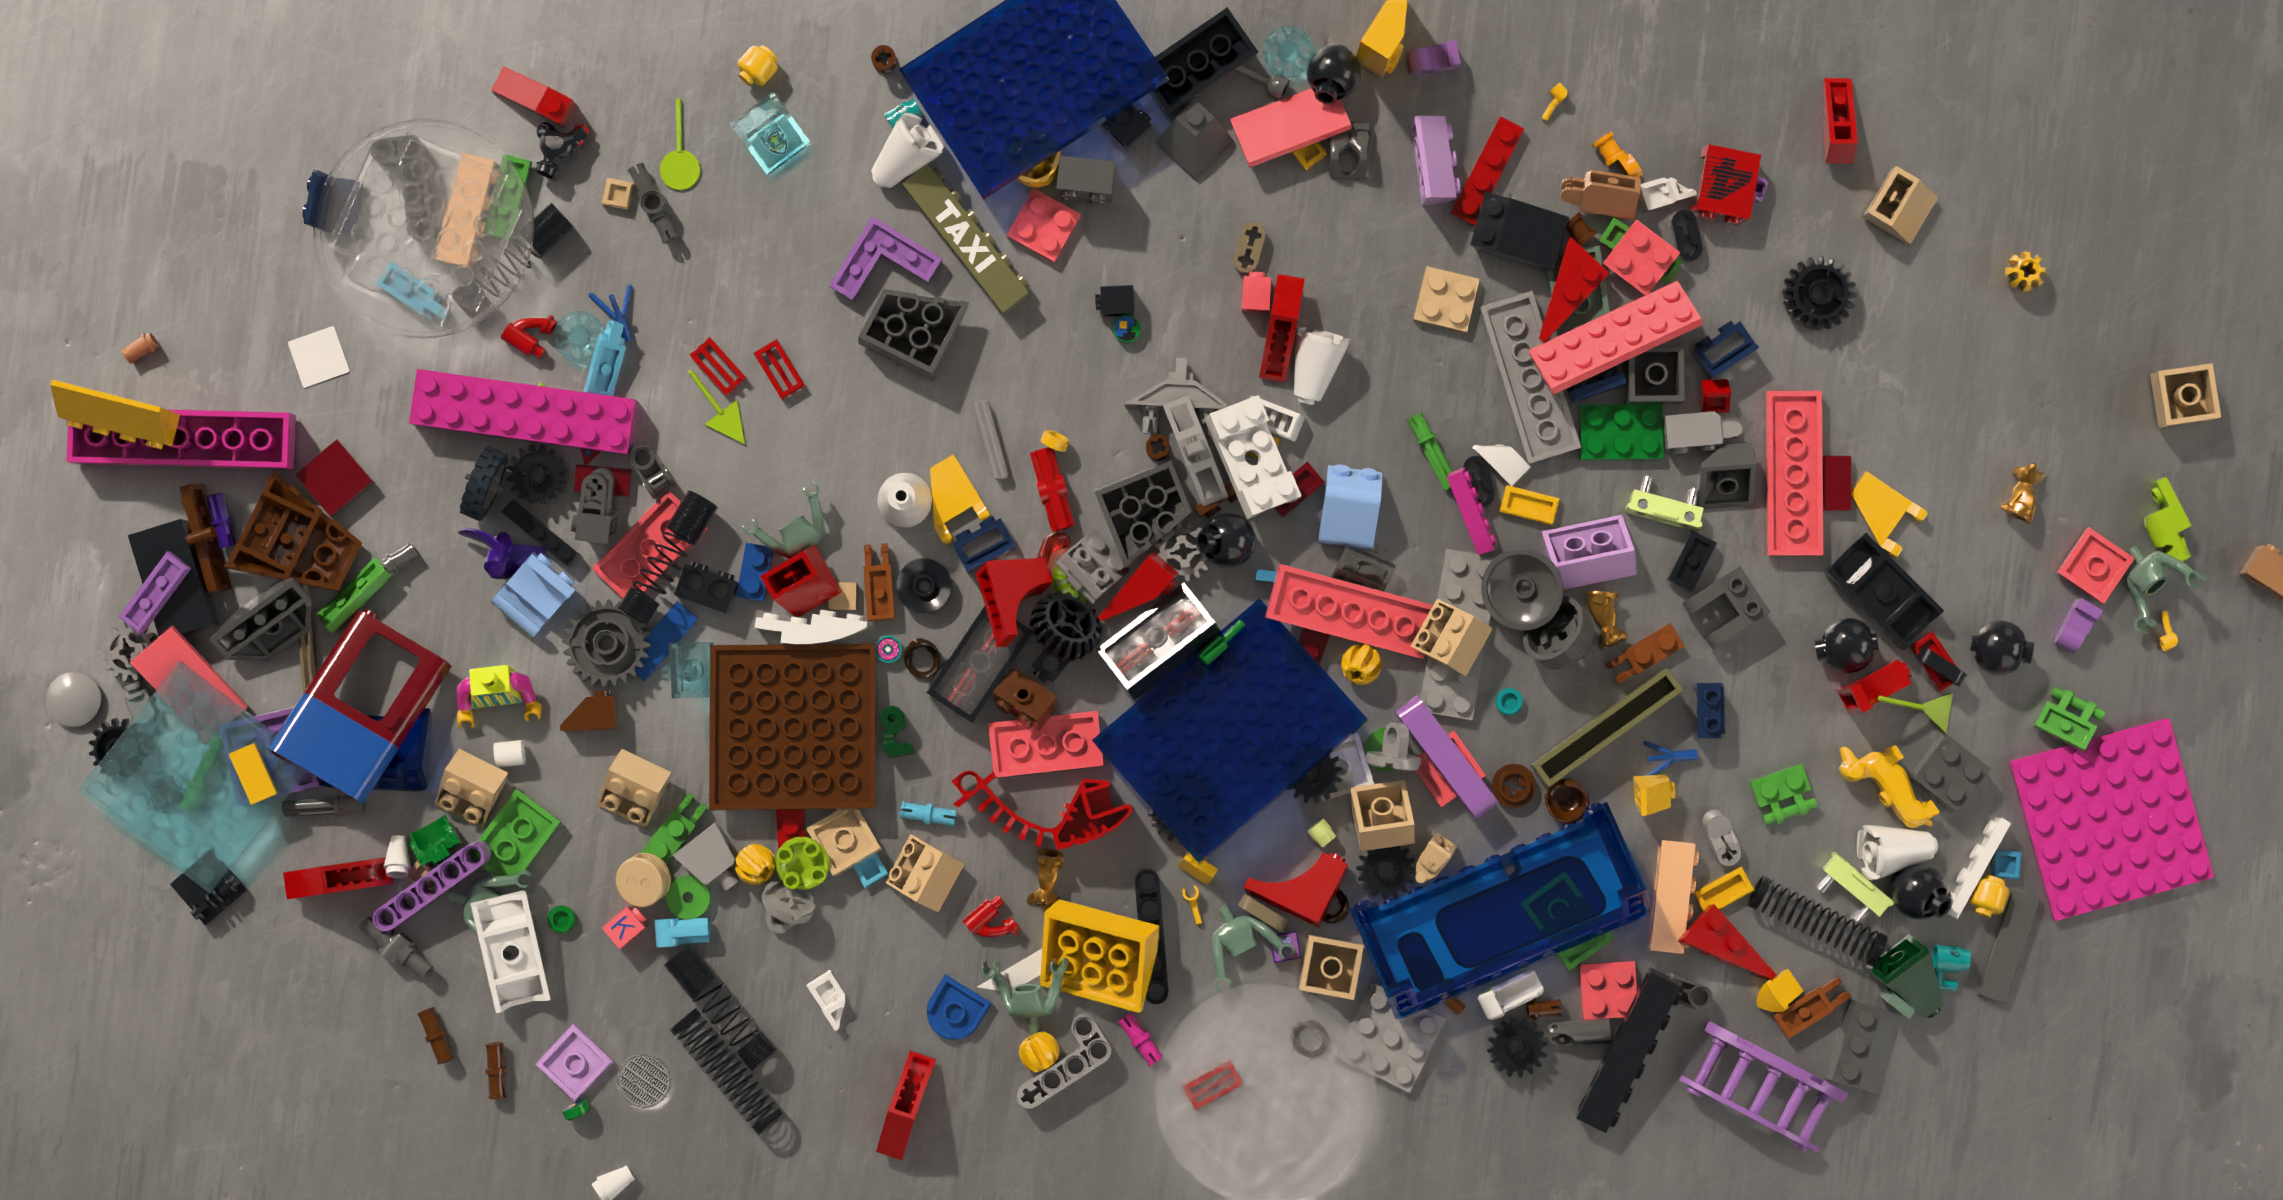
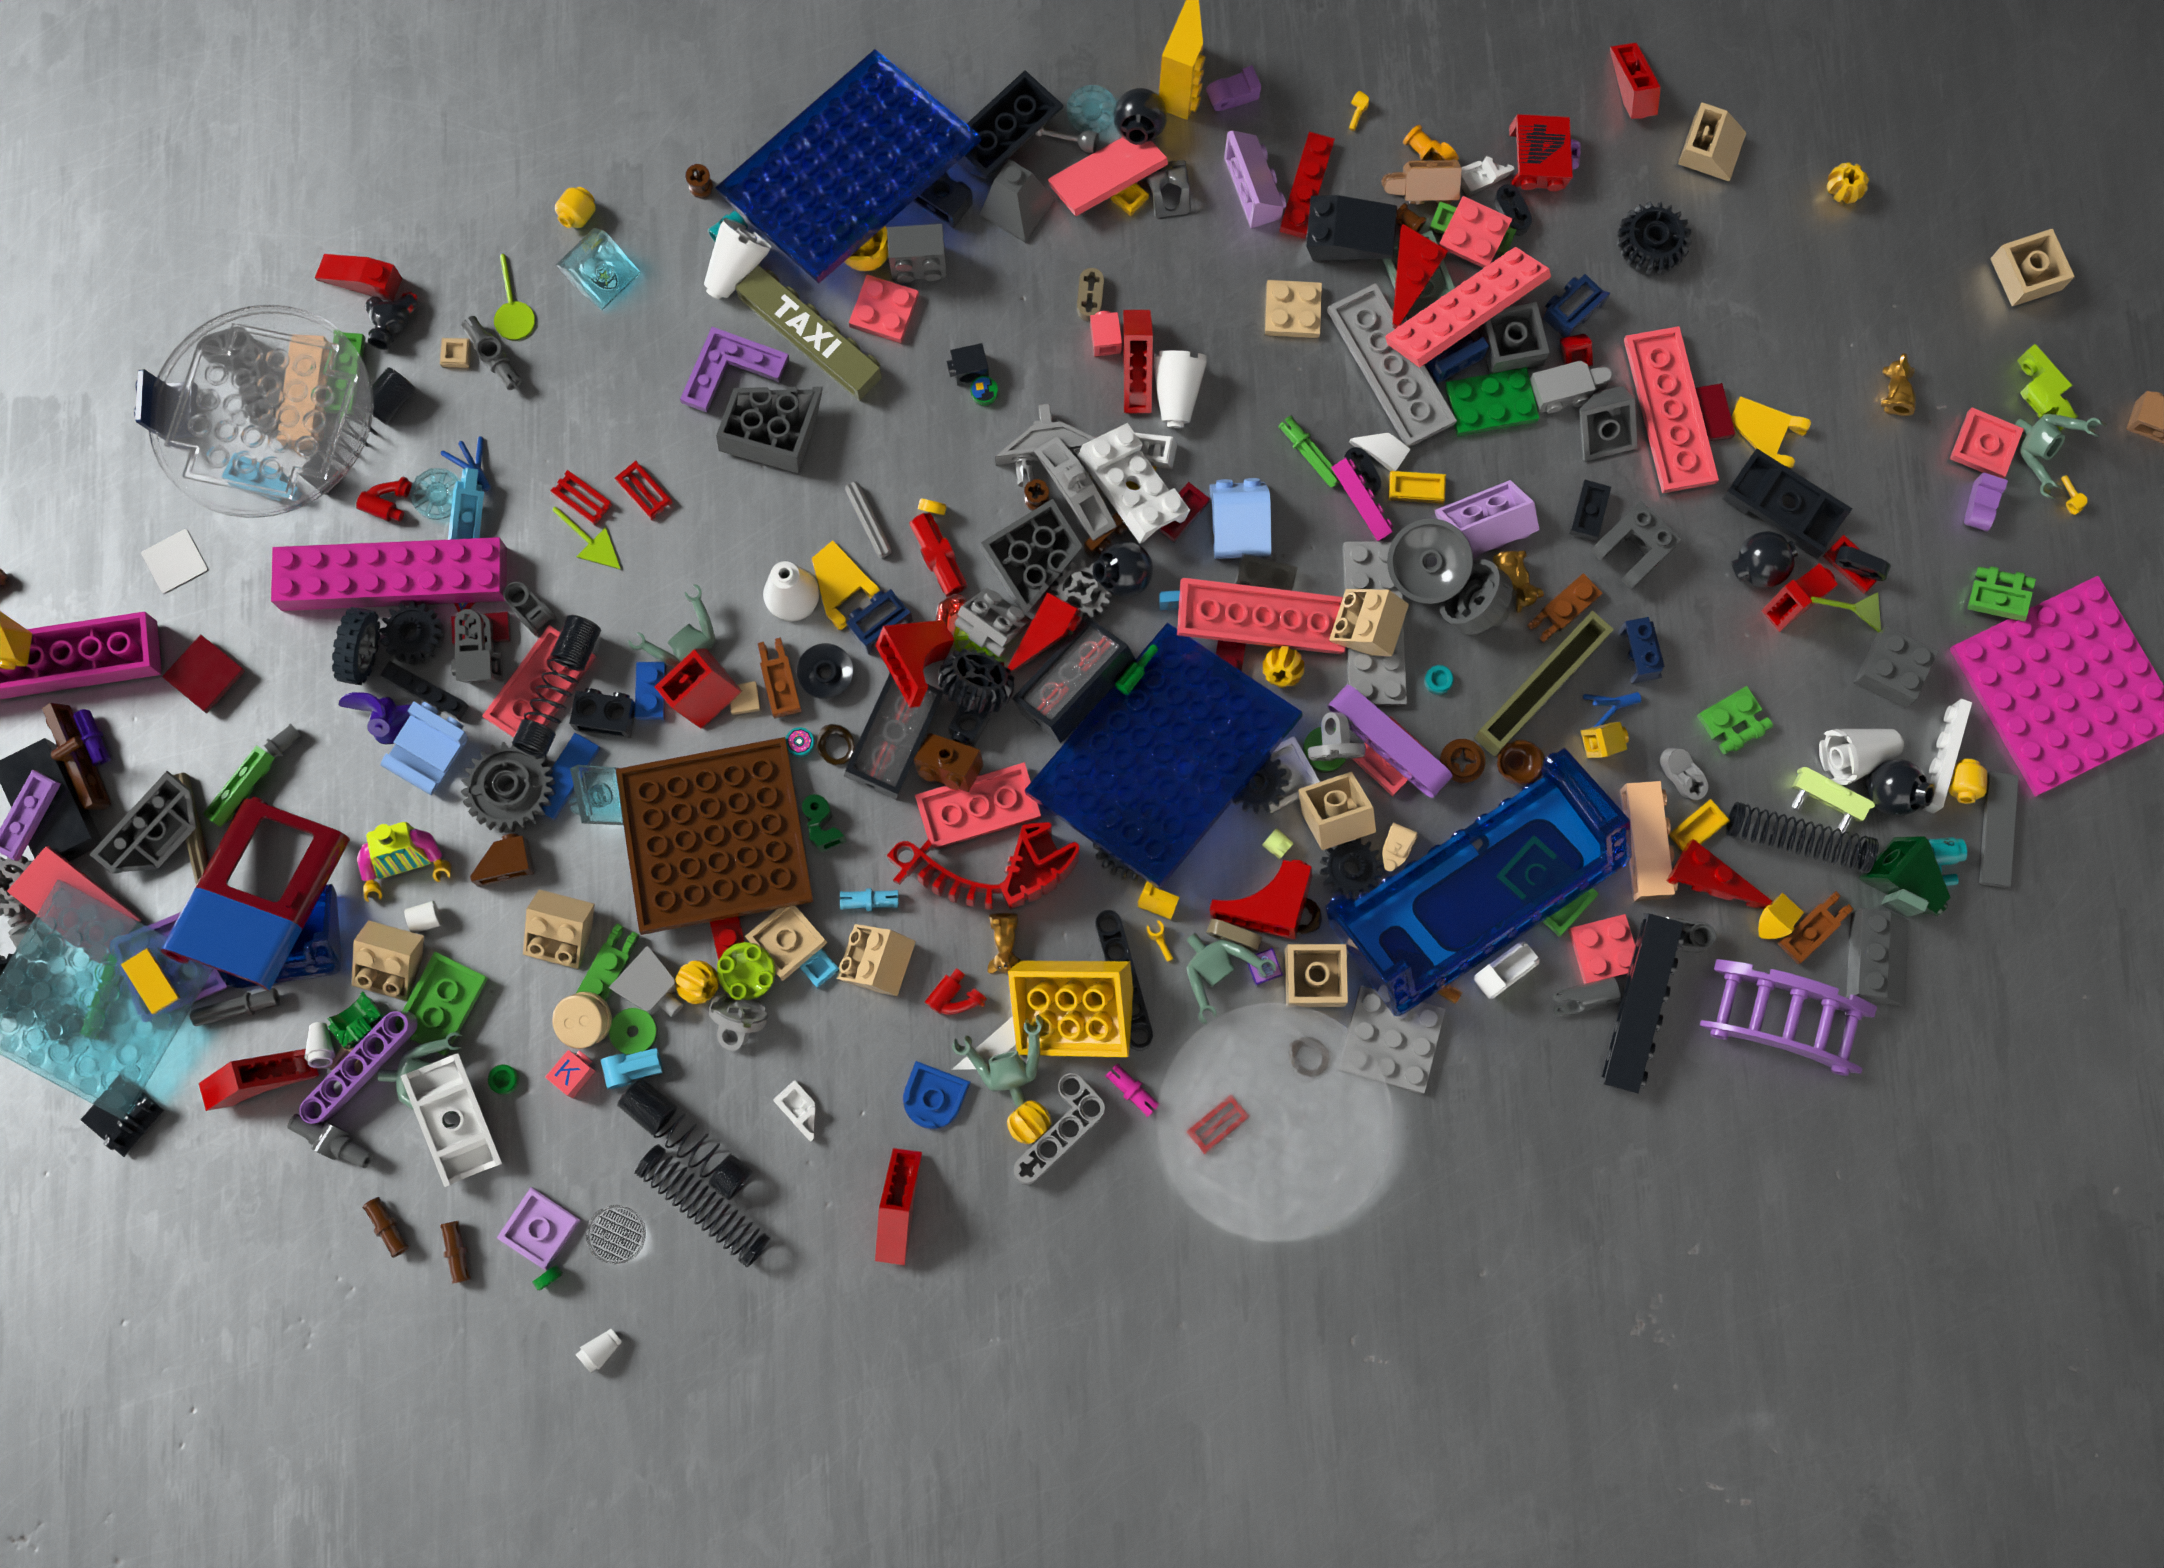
camera: 15 degrees left, 10 degrees down
reddish brown wedge [224,470,362,592] -> none
white slope [755,610,869,644] -> none
black gear [1486,1016,1548,1078] -> none
reddish brown pin [1526,998,1562,1020] -> none
yellowish green piece [1625,476,1704,532] -> none
yellow animal [1839,745,1940,828] -> none
black brick [1969,620,2034,675] -> none
dark azure tile [1990,850,2022,880] -> none

